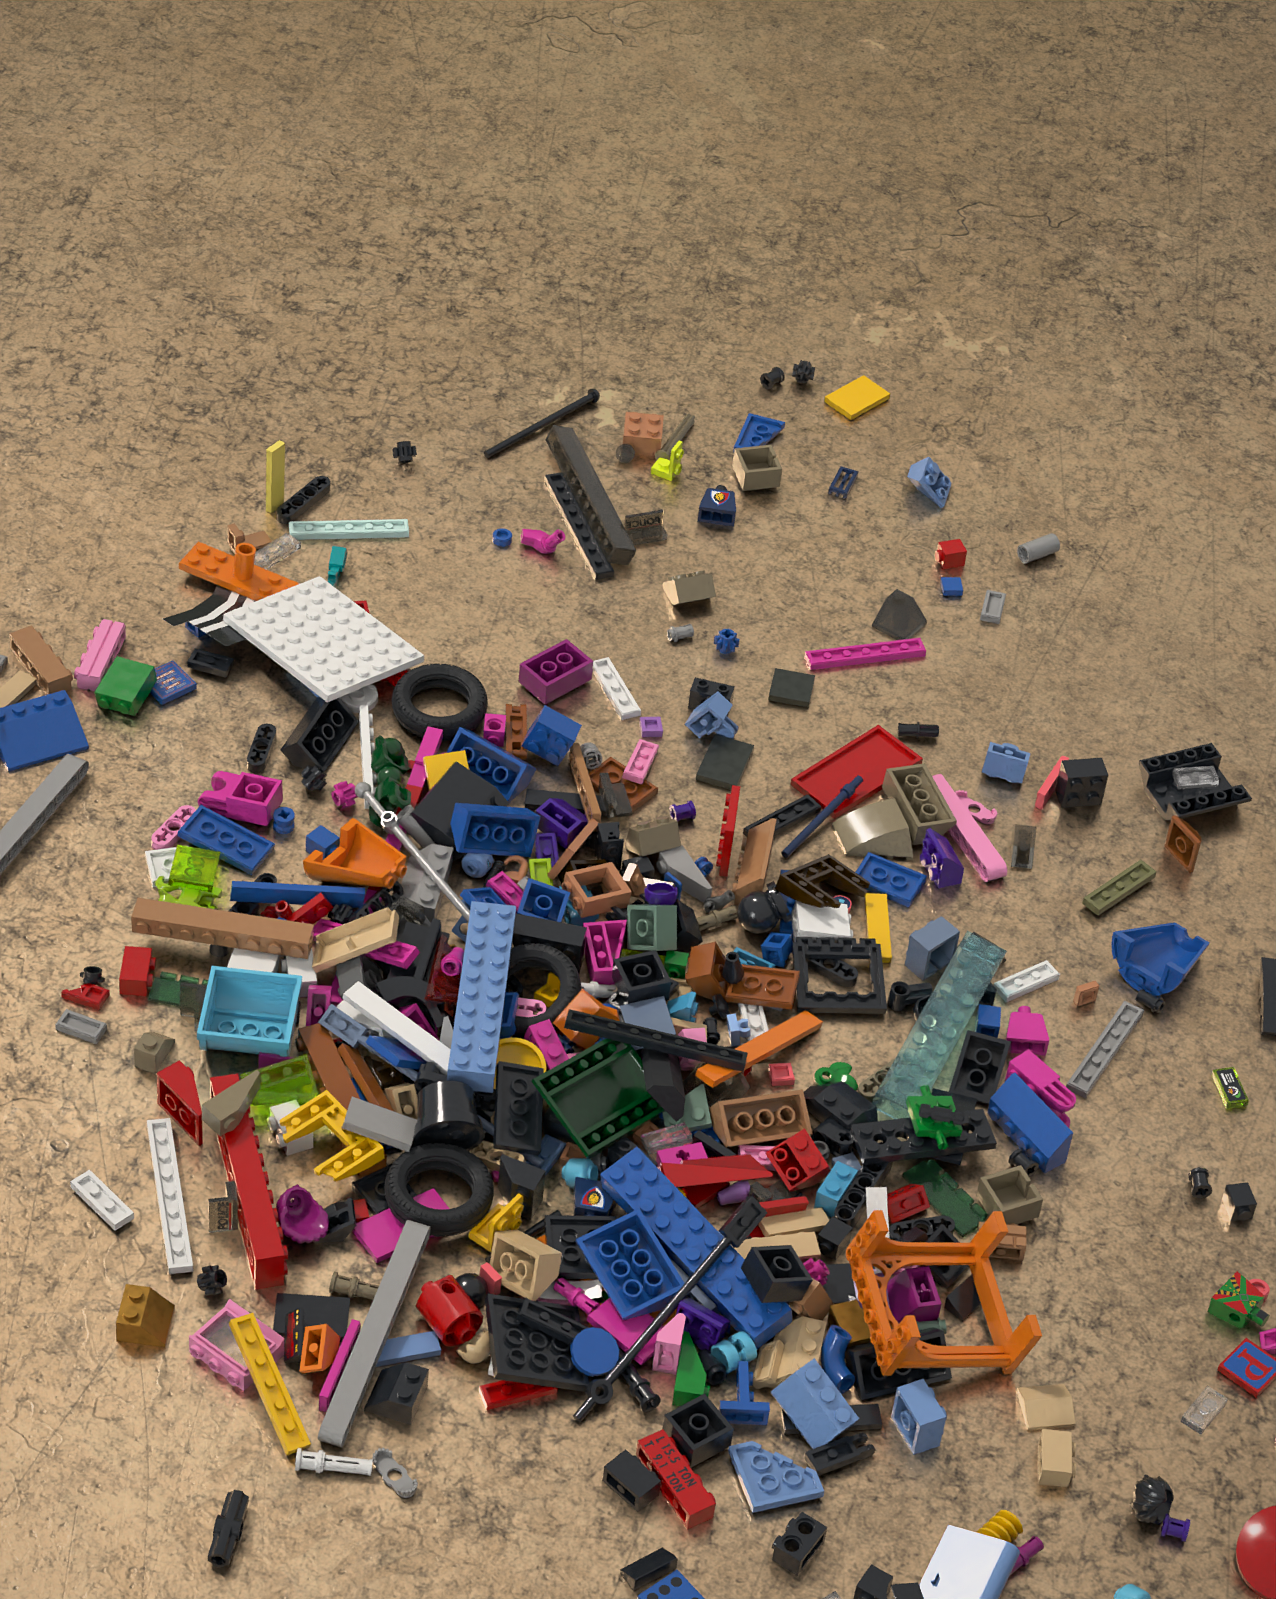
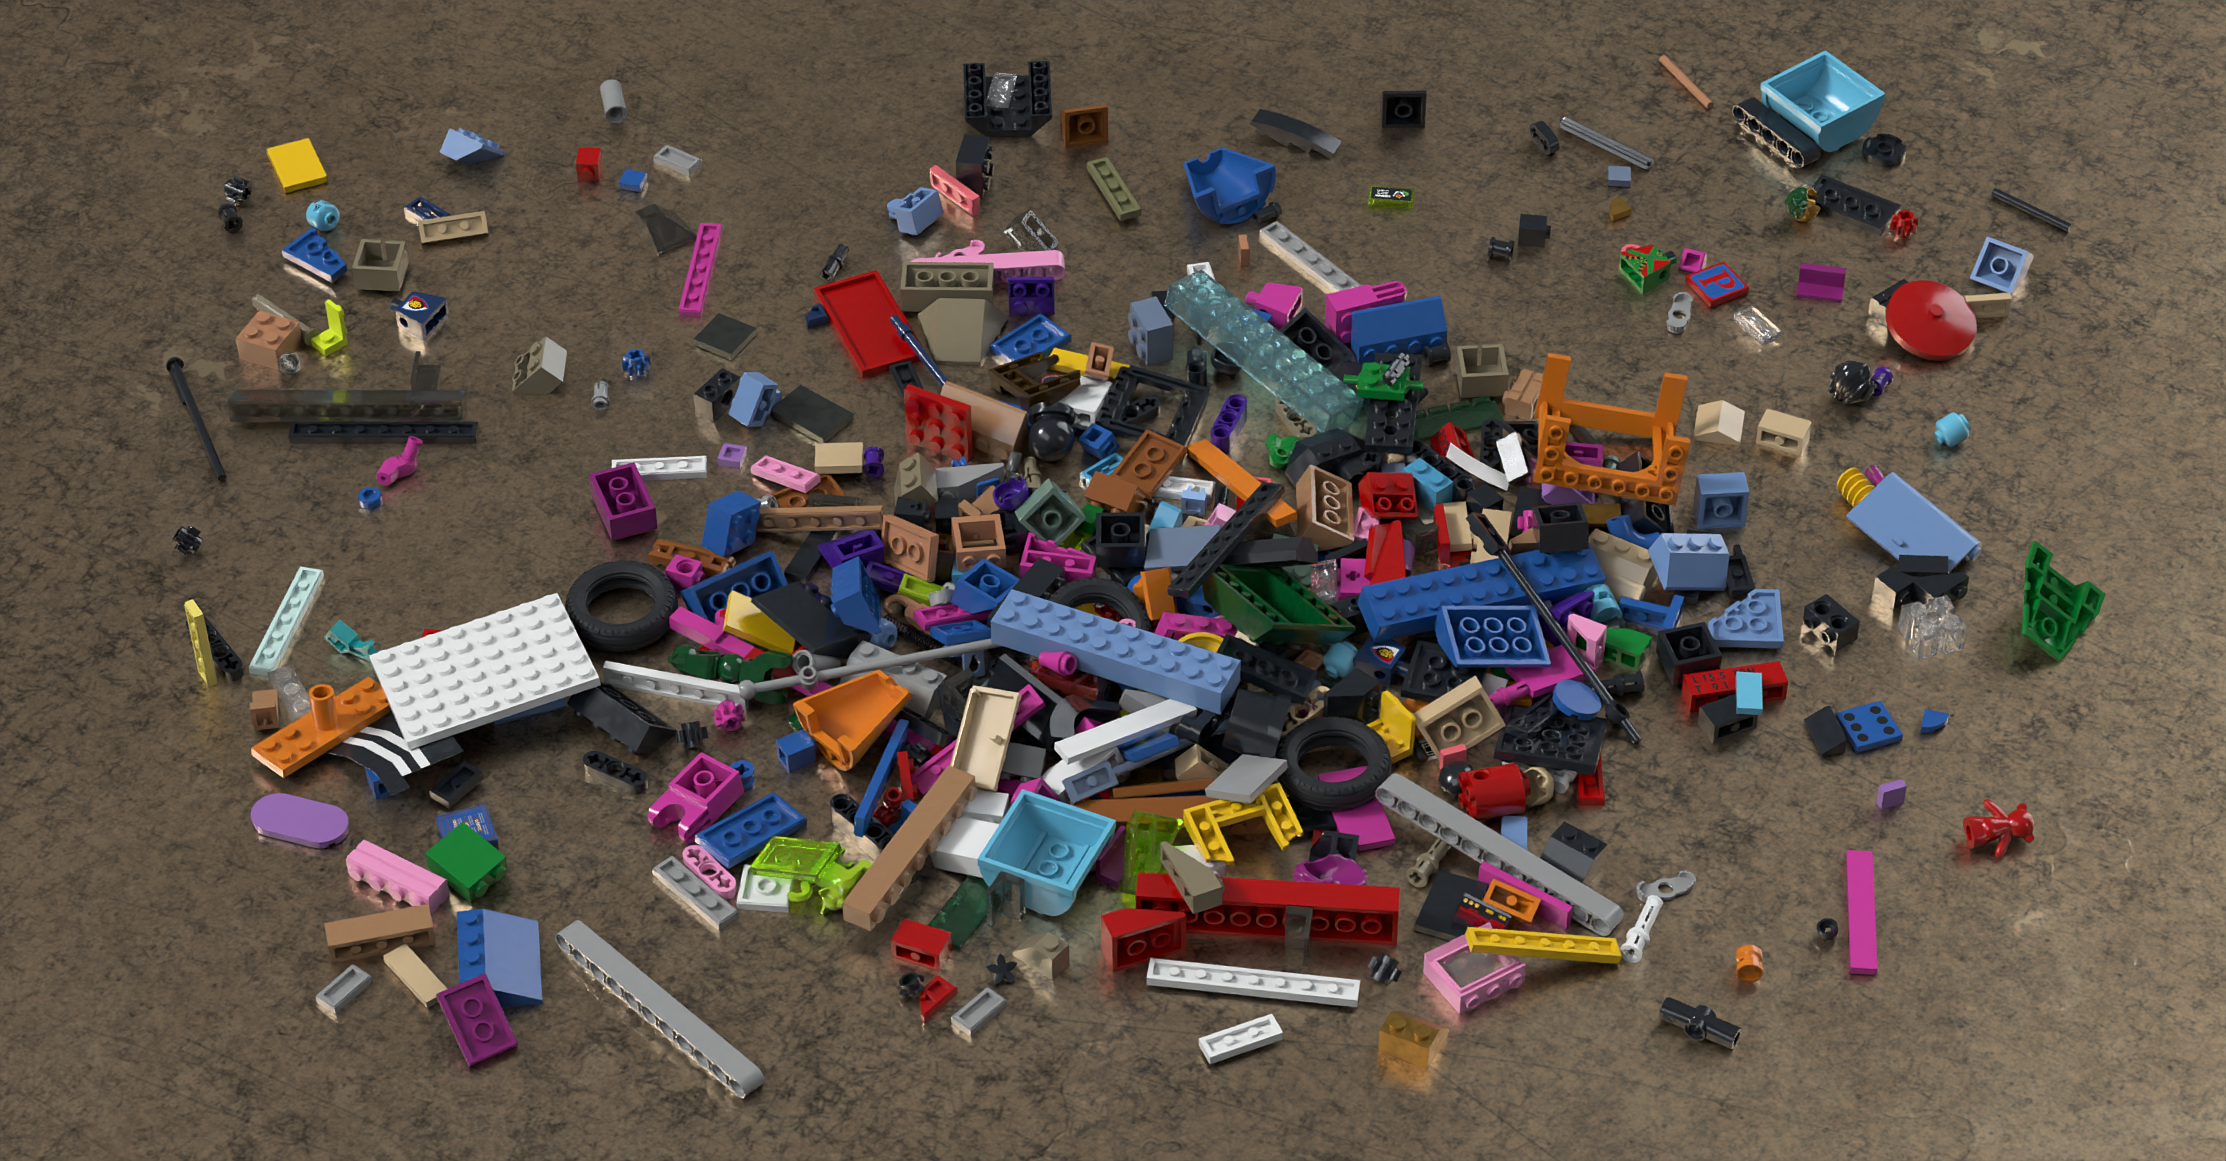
camera: 65 degrees left, 0 degrees up
black cone [722,952,744,984] -> none
none -> medium lavender tile [251,793,349,848]
none -> medium azure head [306,200,340,232]
none -> tan plate [418,211,488,244]
none -> light grey tile [652,856,739,931]
none -> dark blue tile [806,303,829,329]
none -> tan tile [815,442,863,474]
none -> black plant [986,953,1018,985]
none -> nougat slope [1083,342,1114,381]
none -> dark purple beam [1210,394,1247,454]
none -> light grey piece [1666,291,1693,334]
none -> medium azure tile [1736,672,1763,715]
none -> orange wheel [1736,945,1763,982]

